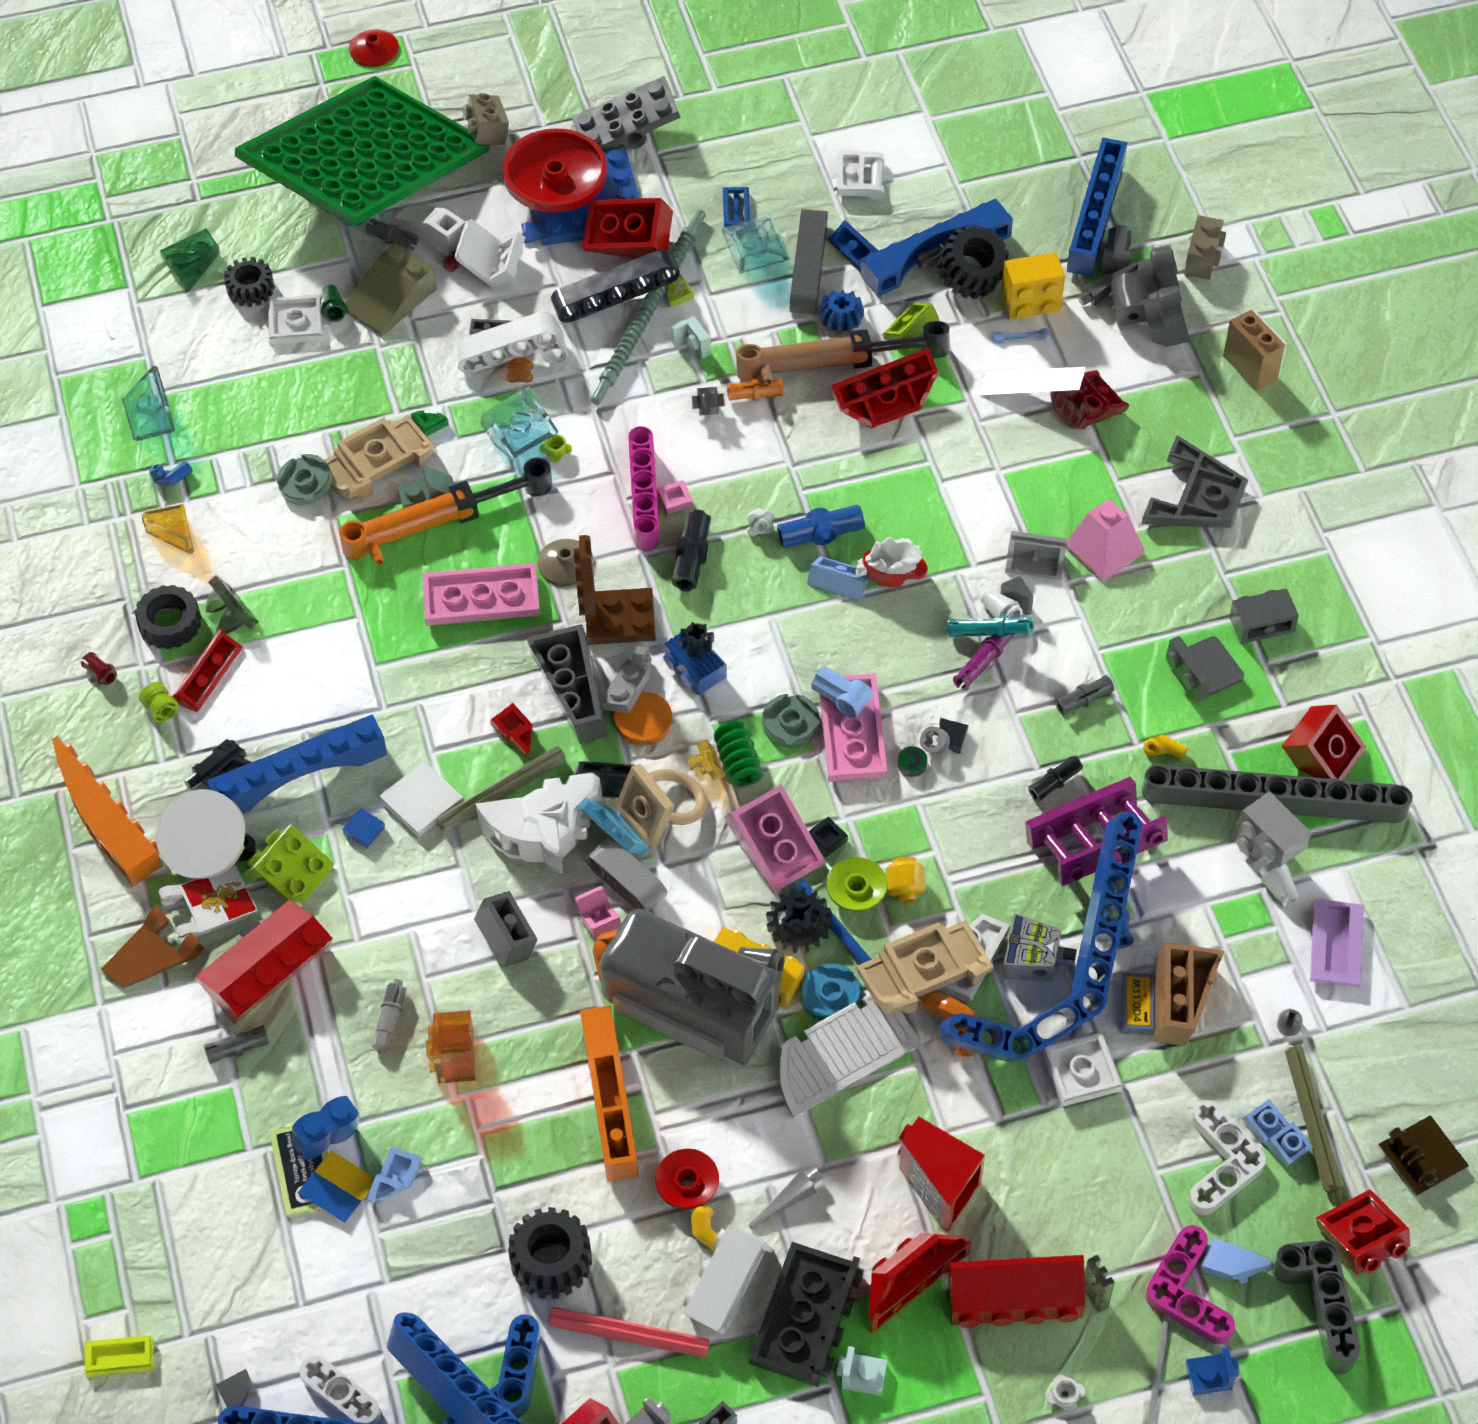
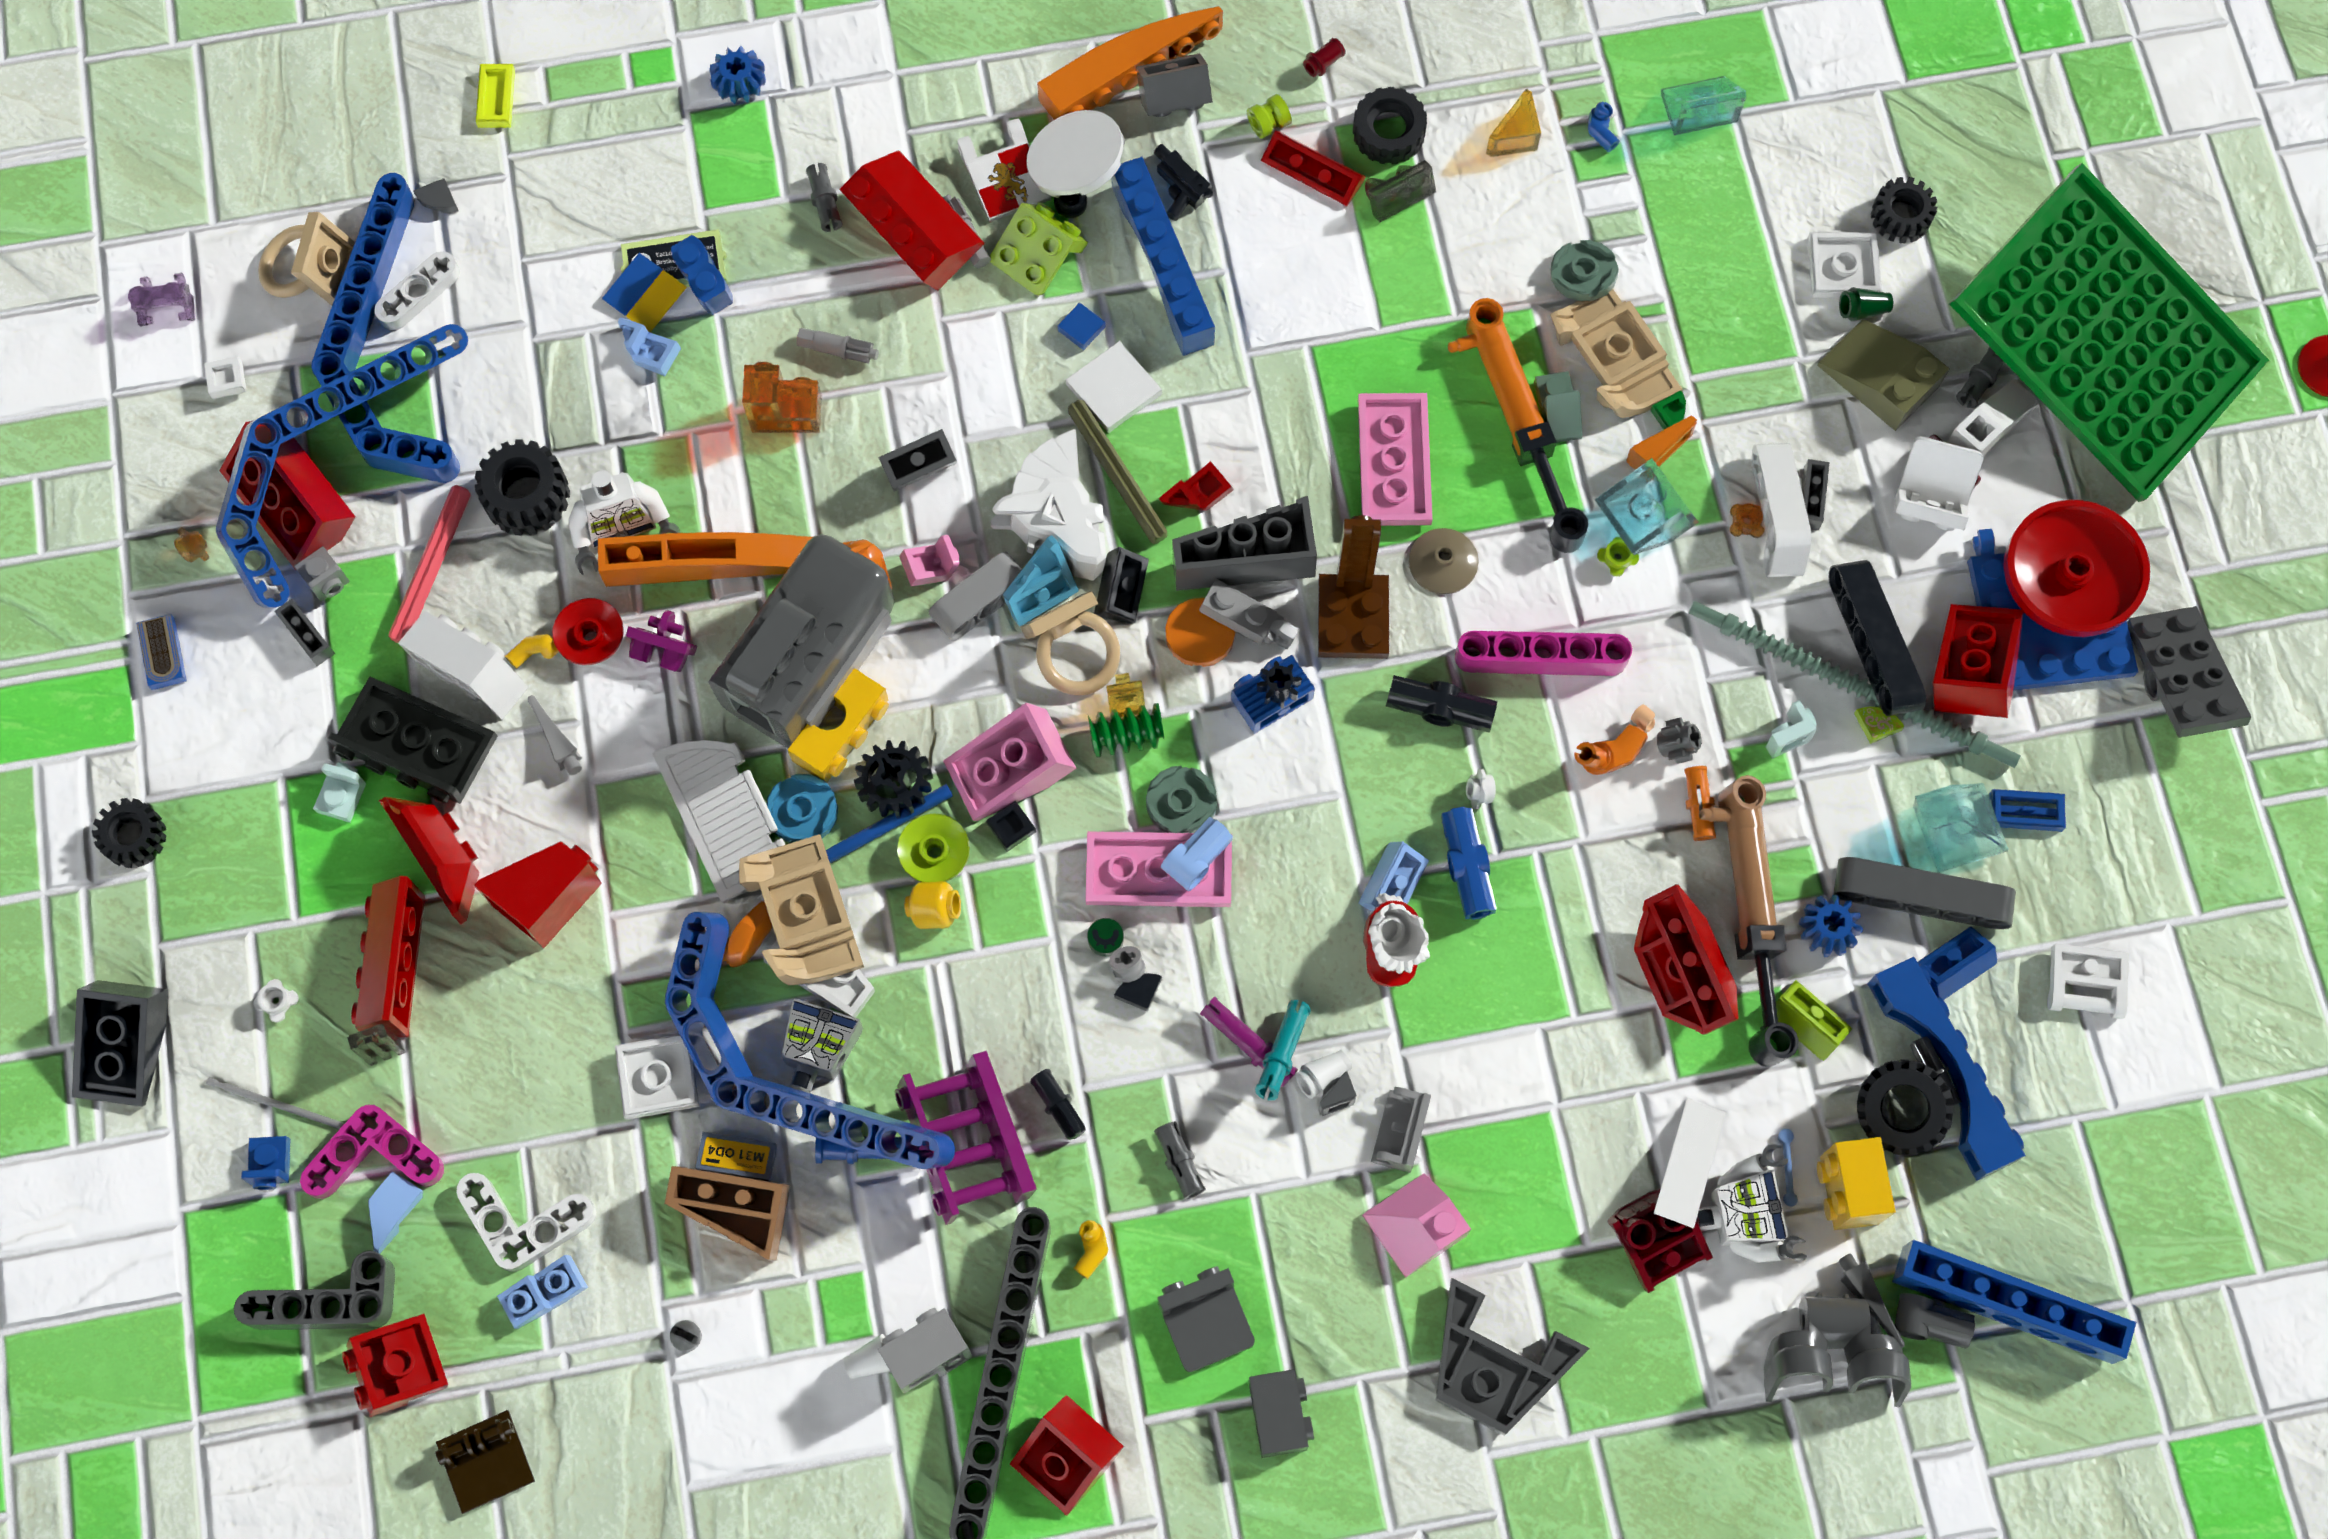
camera: 95 degrees right, 15 degrees up
dark orange flag [101,906,204,989] -> none
clear green wing [160,228,220,293] -> none
dark tan brick [463,93,509,145] -> none
bright pink plate [657,480,693,515] -> none
dark grey cone [738,947,785,973] -> none
dark tan brick [1184,215,1227,280] -> none
medium nougat piece [1223,308,1287,391] -> none
olive axle [1285,1046,1342,1192] -> none
lavender piece [1310,899,1364,988] -> none
none -> white torso [568,470,680,575]
none -> magenta hips [626,610,697,672]
none -> blue gear [709,45,766,105]
none -> dark grey brick [1136,53,1213,117]
none -> orange arm [1574,704,1655,775]
none -> orange slope [1626,415,1697,478]
none -> torso [1696,1144,1807,1263]

